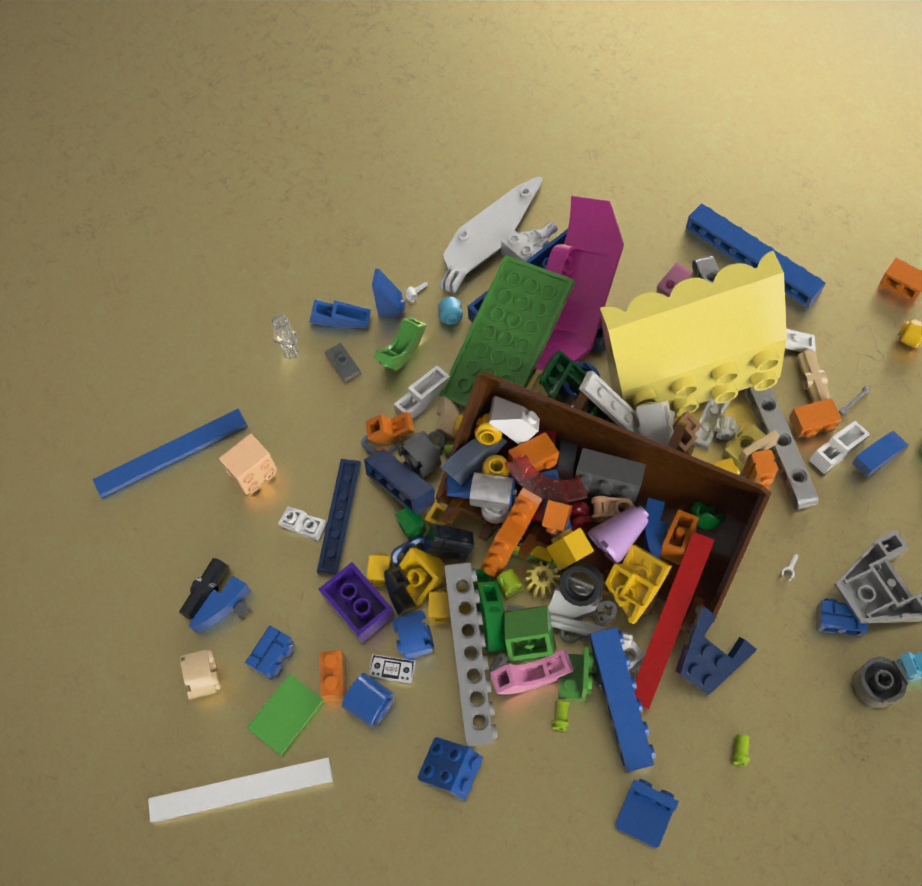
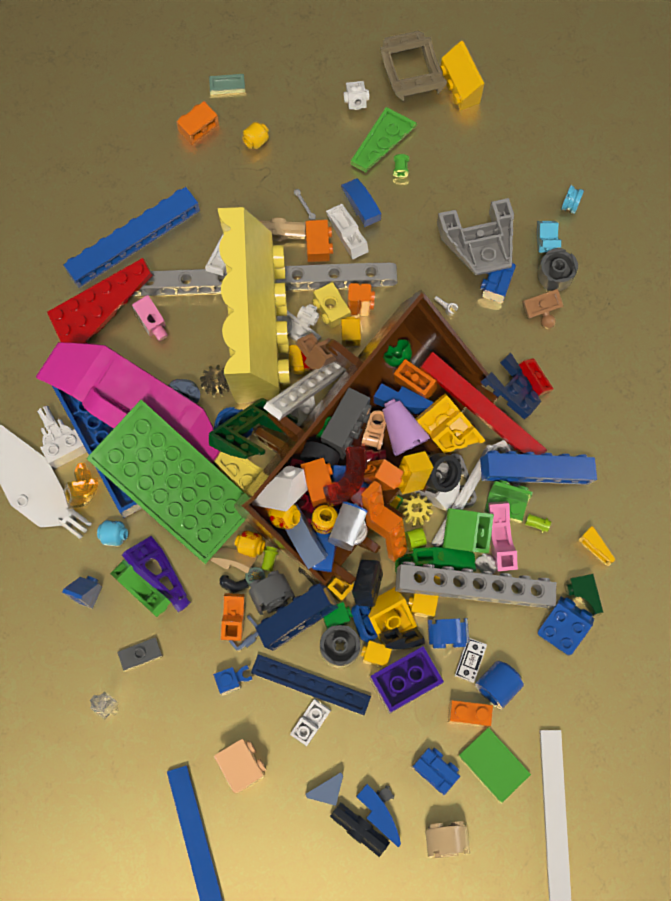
camera: 85 degrees left, 10 degrees up
blue slope [309,300,371,328] -> none
white slope [394,366,450,421] -> none
white hand [406,282,428,302] -> none
blue bracket [615,779,679,848] -> none
white brick [635,400,676,446] -> none
lime pin [731,734,750,766] -> none
tan tile [738,430,780,464] -> none
none -> red wing [47,258,153,344]
none -> clear yellow brick [64,463,98,509]
none -> dark purple plate [122,536,191,613]
none -> blue brick [213,665,253,696]
none -> black arm [219,575,249,593]
none -> sand blue slope [305,773,343,806]
none -> dark grey brick [320,625,360,669]
none -> red plate [519,358,554,396]
none -> medium nougat plate [522,289,563,329]
none -> dark green arch [565,574,604,617]
none -> yellow slope [579,526,615,566]

